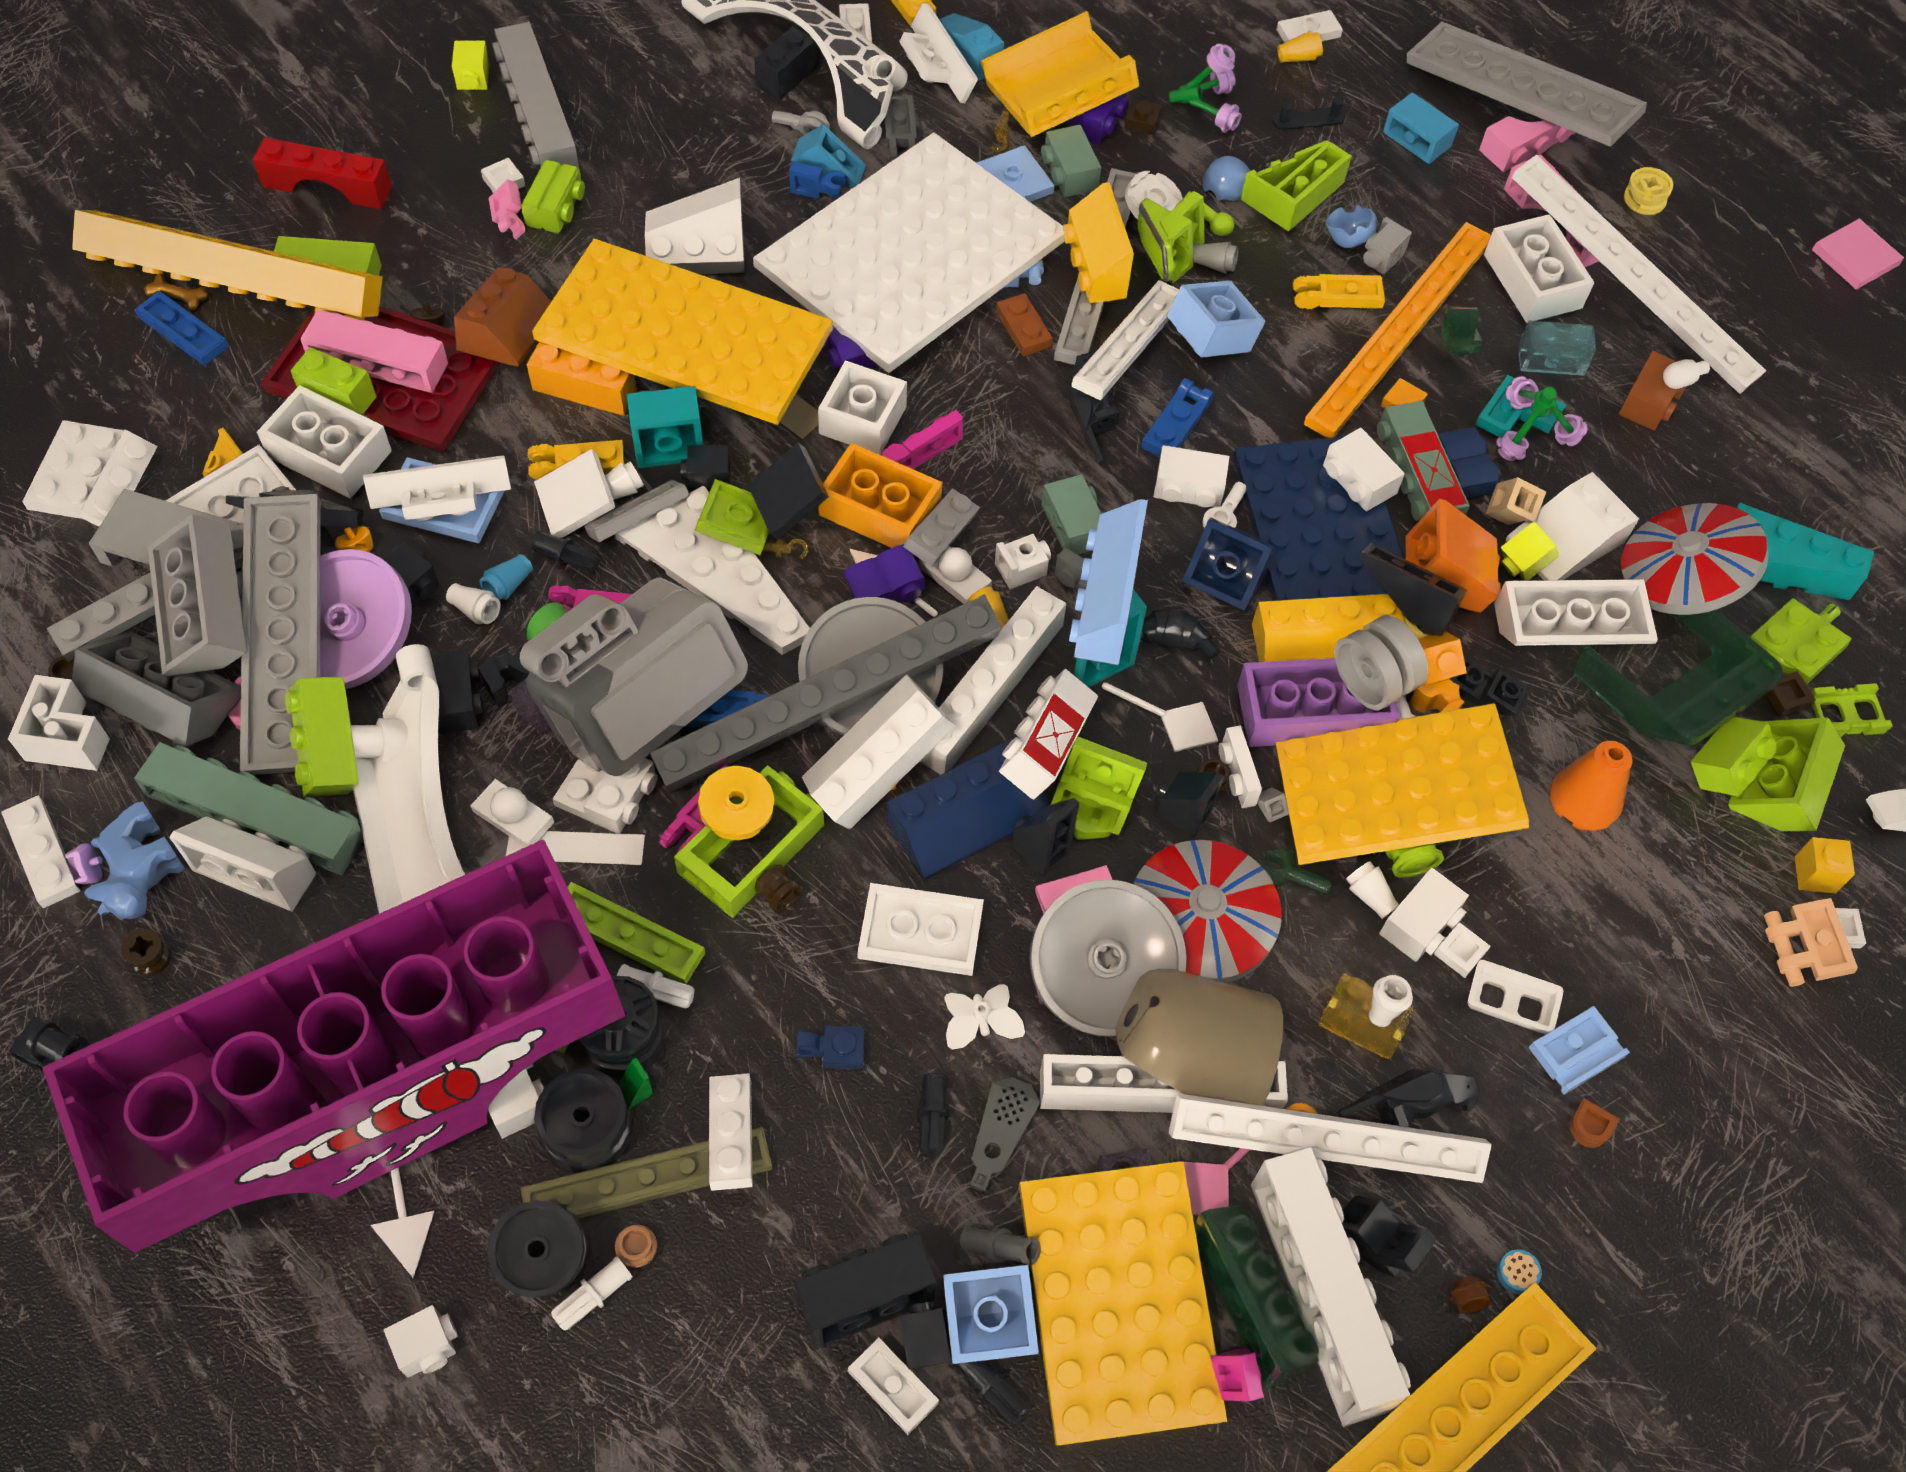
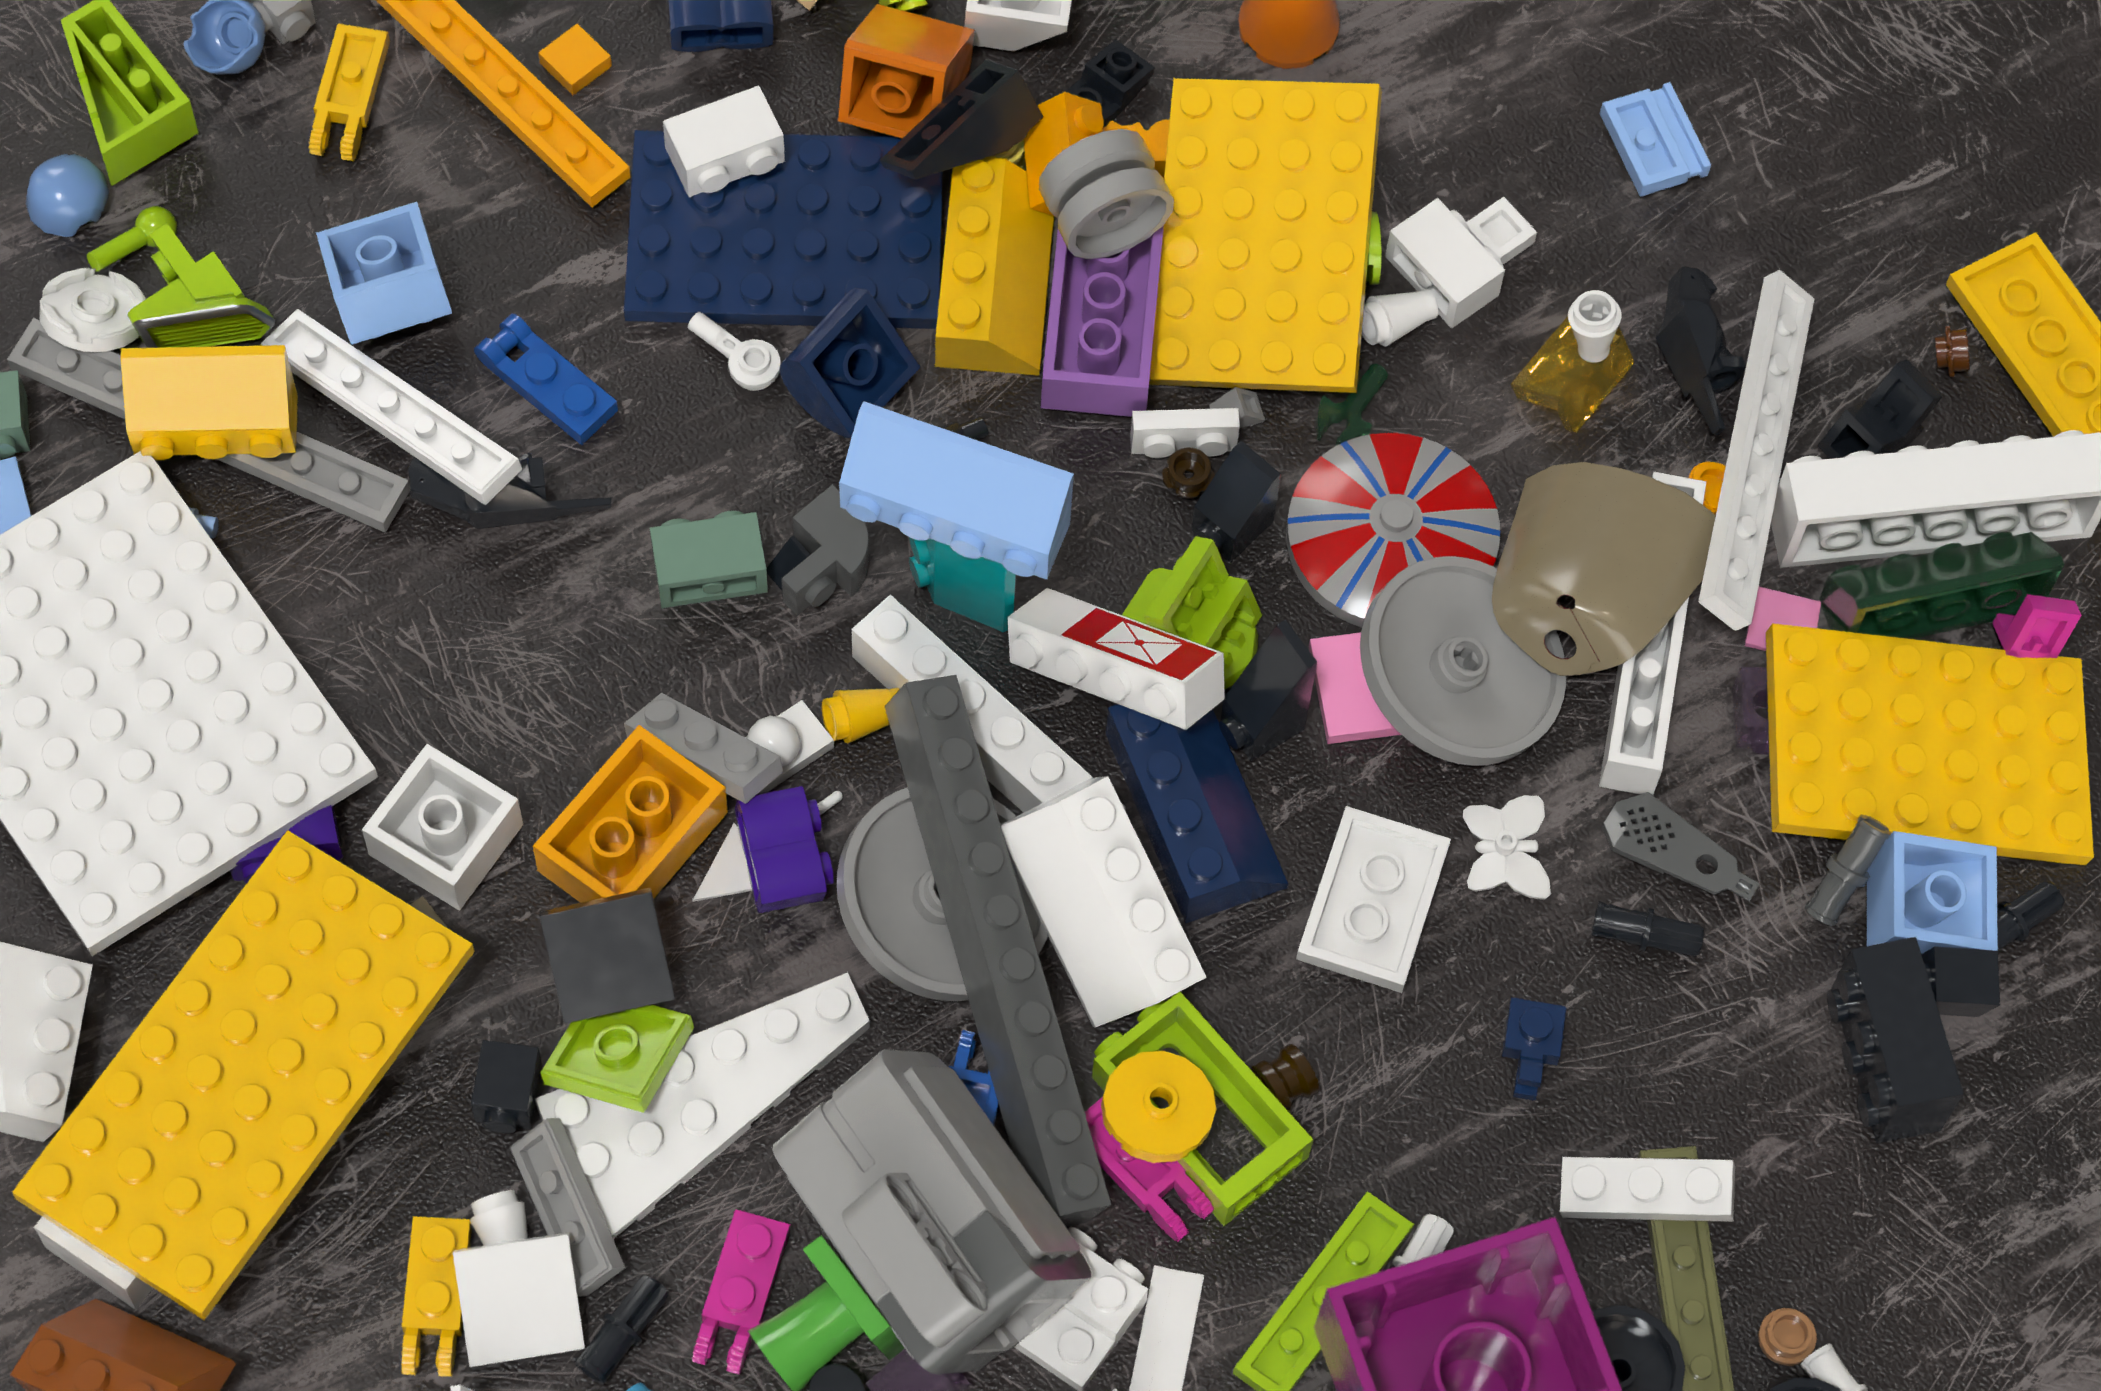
camera: 80 degrees left, 5 degrees up
light orange brick [527,341,637,416] -> none
teal brick [627,386,703,468] -> none
clear yellow hand [762,539,808,559] -> none
white plate [848,1337,939,1435] -> none
dark pink hinge [881,410,963,469] -> none
white brick [995,534,1051,590] -> none
dark orange plate [996,293,1053,357] -> none
white piece [1102,683,1218,752] -> none
white brick [1153,445,1229,507] -> none
light grey cone [1193,242,1239,274] -> none
sand green brick [1377,401,1470,522] -> none
white piece [1467,960,1563,1034] -> none
tile [1496,1249,1542,1294] -> none
dark orange tile [1569,1098,1620,1148] -> none

